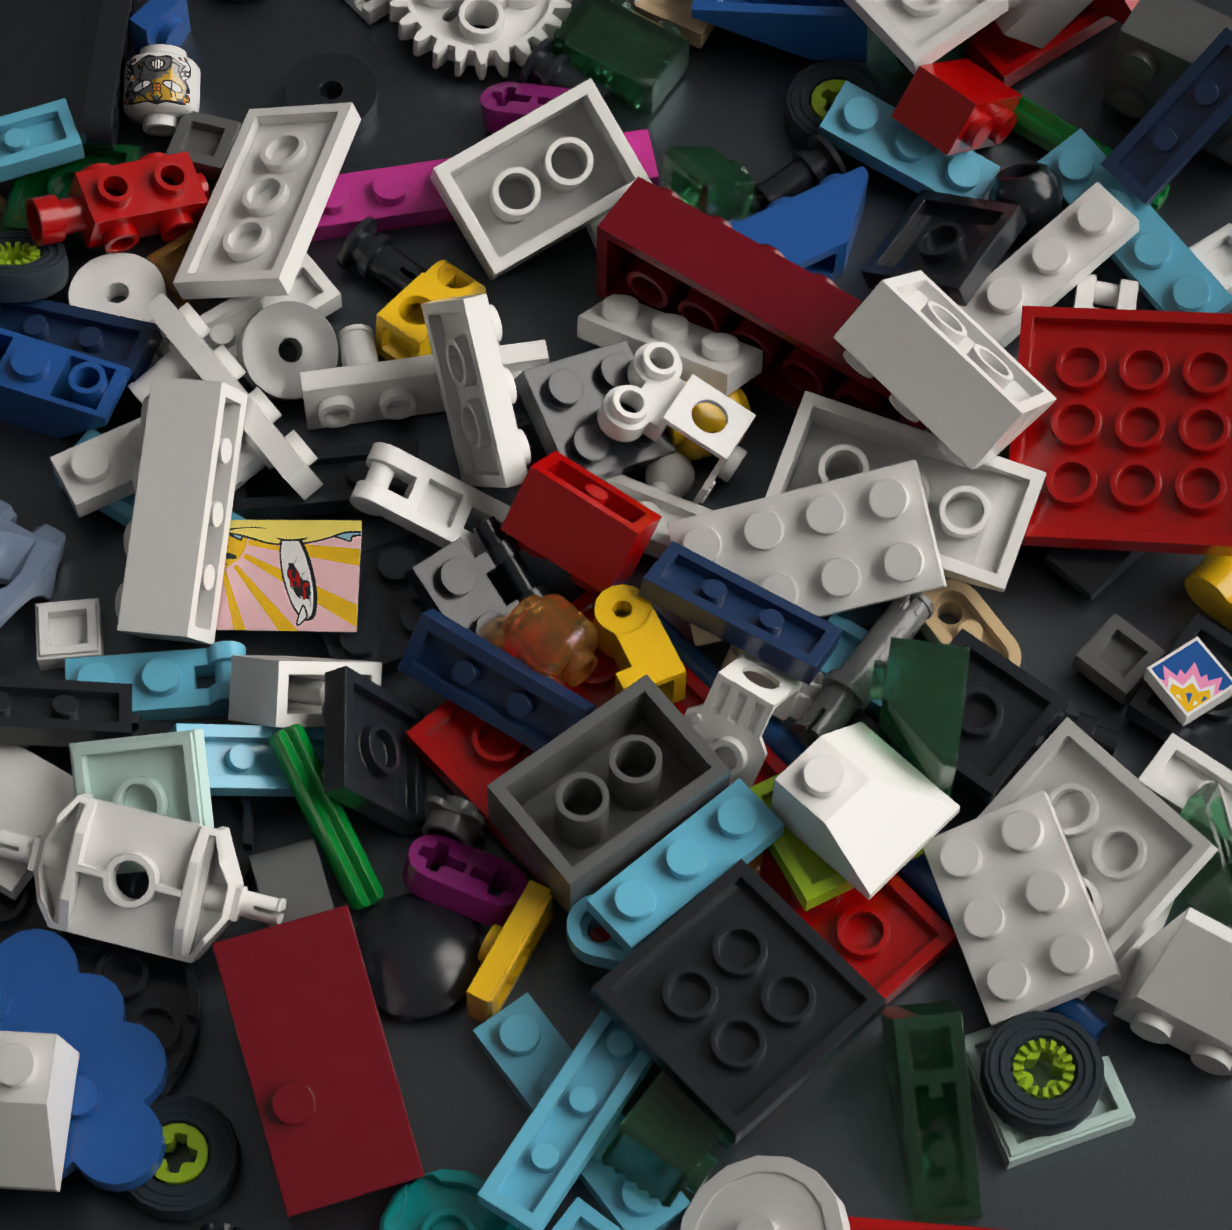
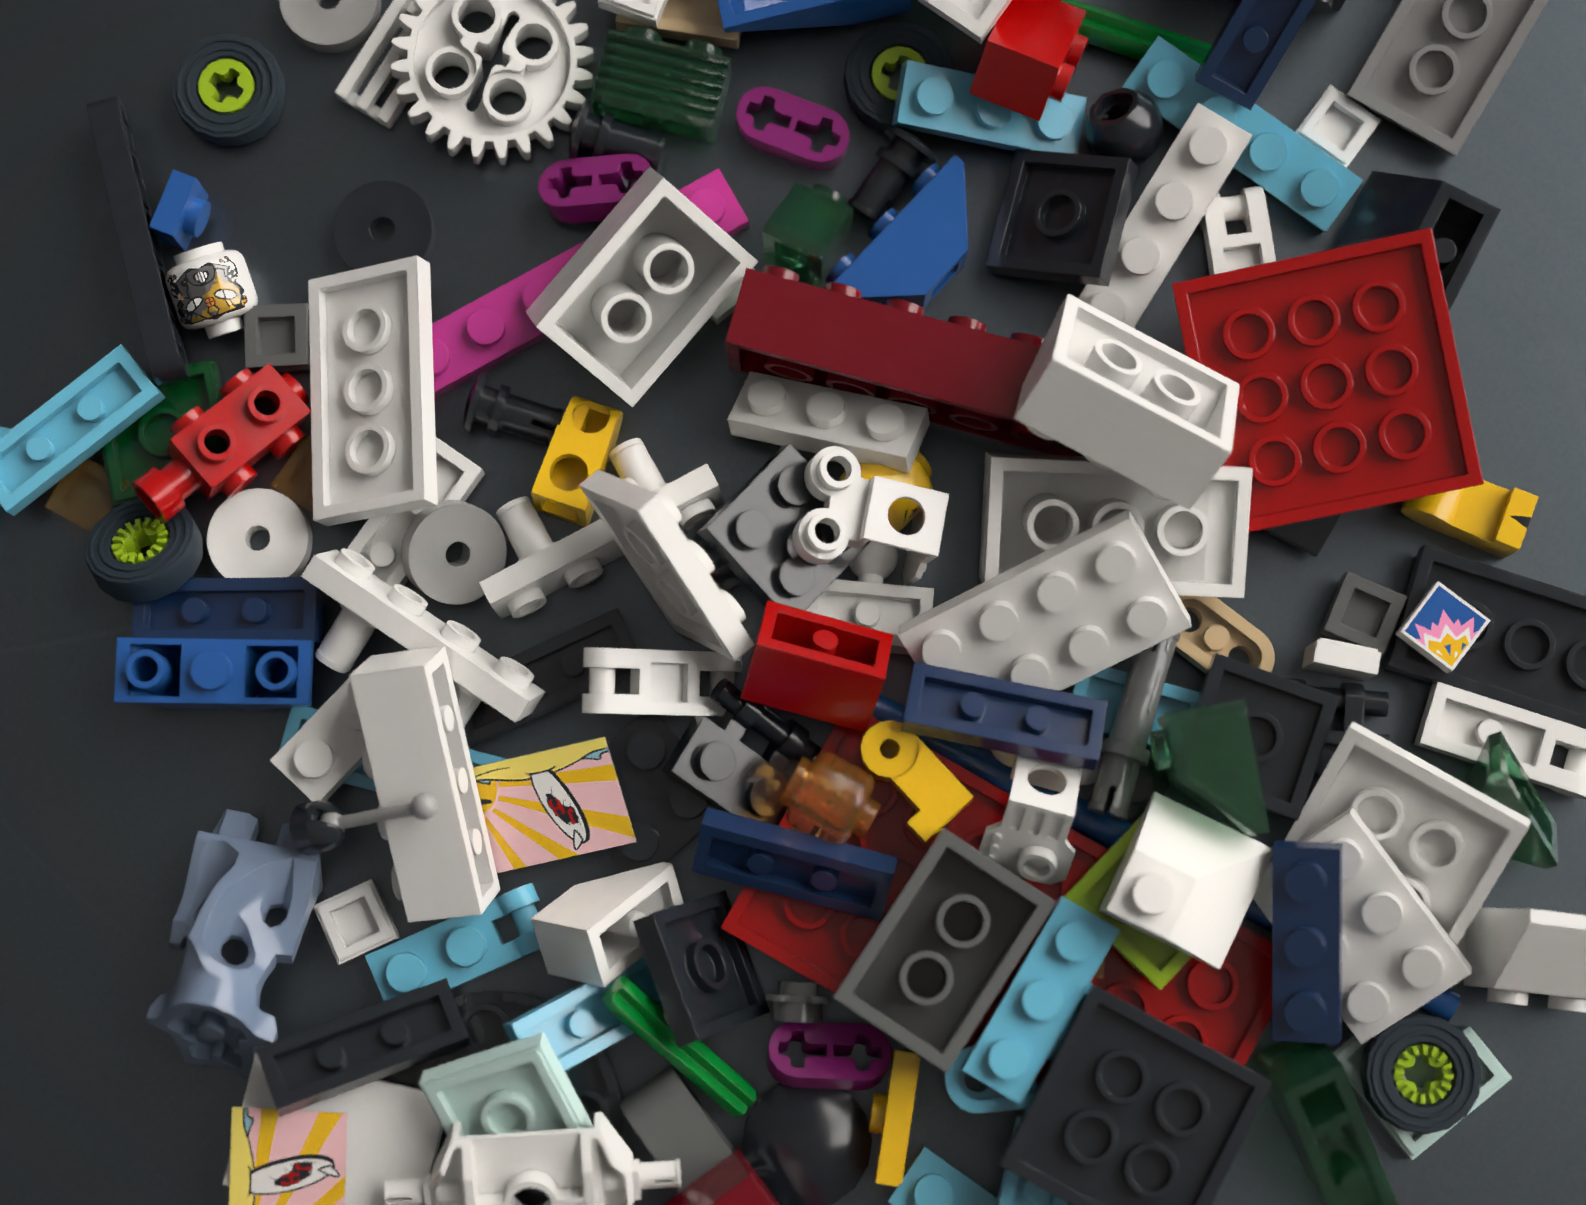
camera: 15 degrees left, 20 degrees up
none -> hinge [290,793,437,855]
none -> magenta beam [736,86,850,171]
none -> dark blue plate [1272,841,1343,1045]
none -> white tile [1301,638,1381,681]

